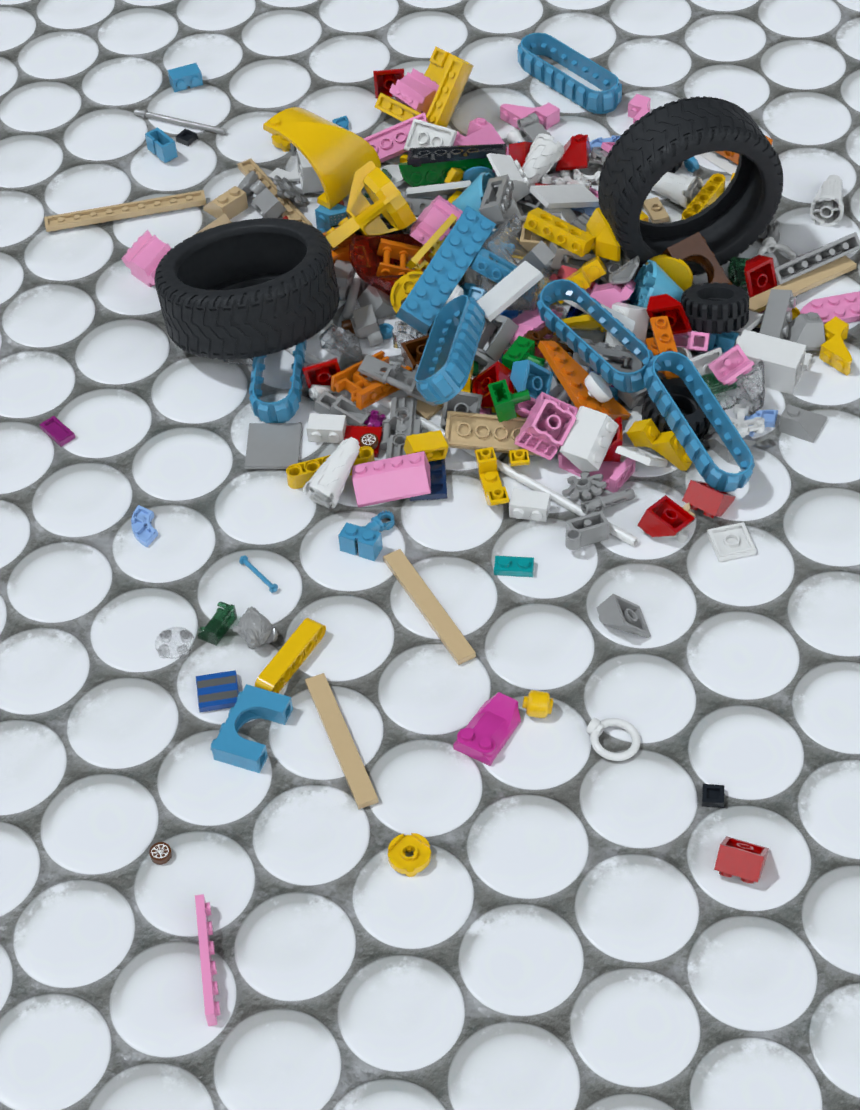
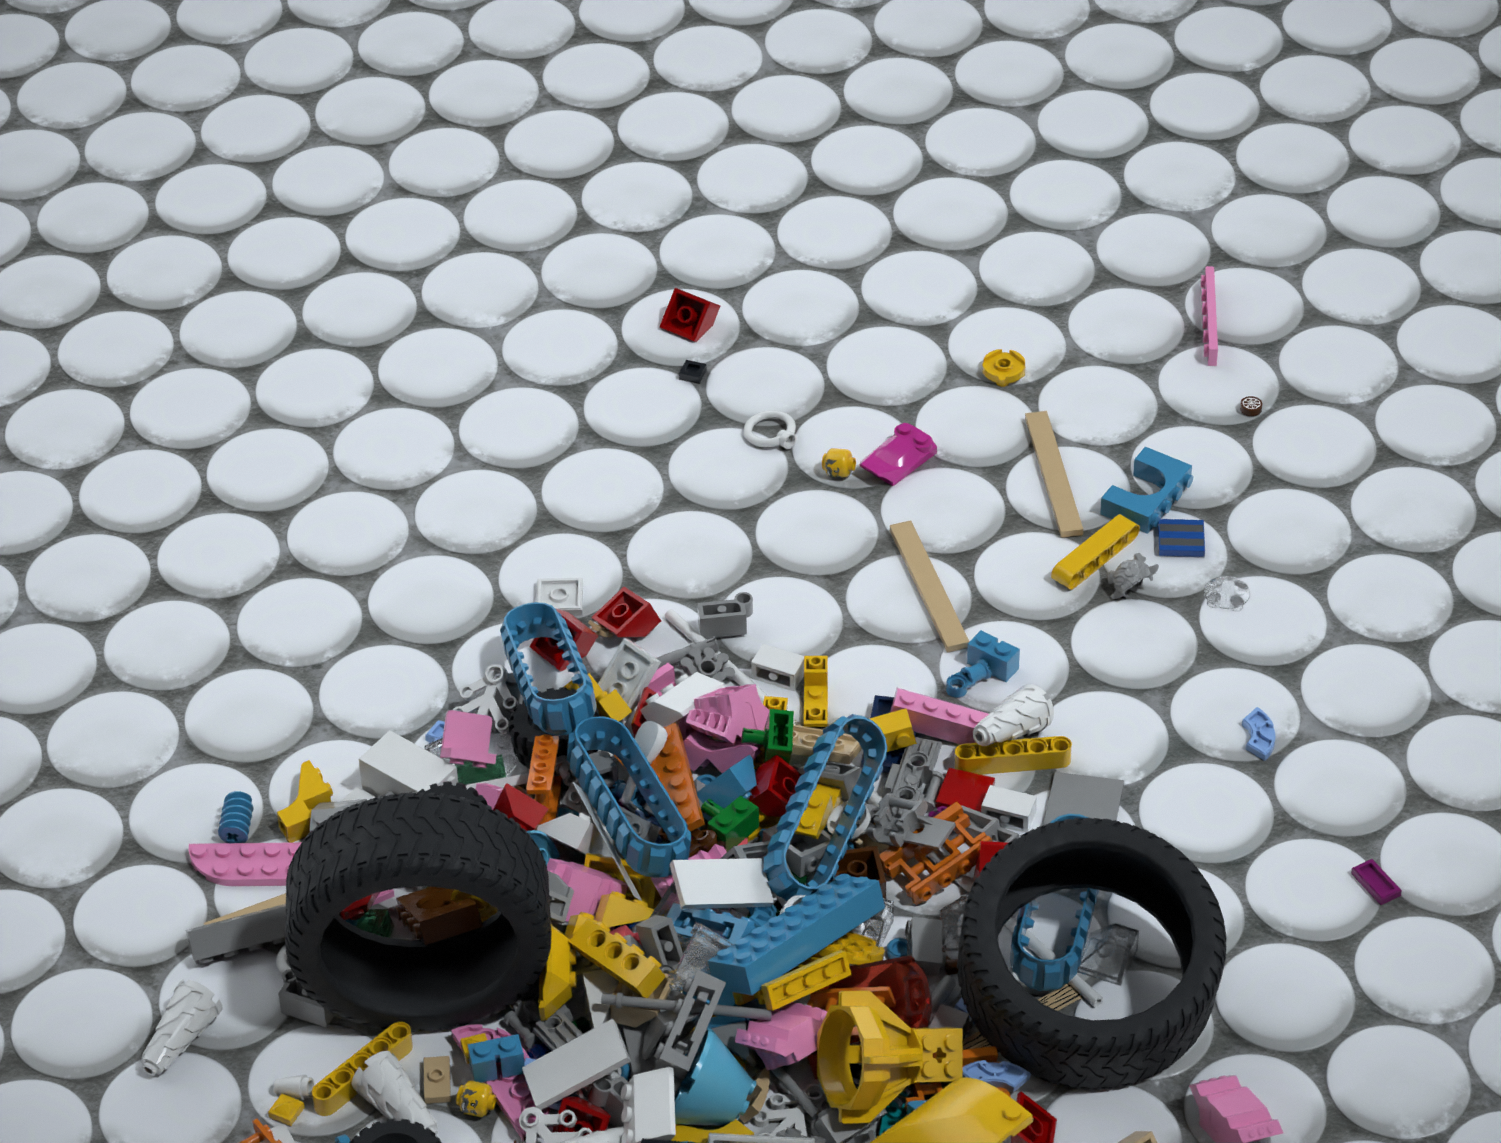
camera: 170 degrees left, 5 degrees down
clear green hinge [197,602,237,646] -> none
dark azure axle [239,555,278,593] -> none
reddish brown tile [360,433,378,450] -> none
teal plate [494,556,534,577] -> none
light grey slope [596,594,651,638] -> none
light grey slope [779,404,827,443] -> none

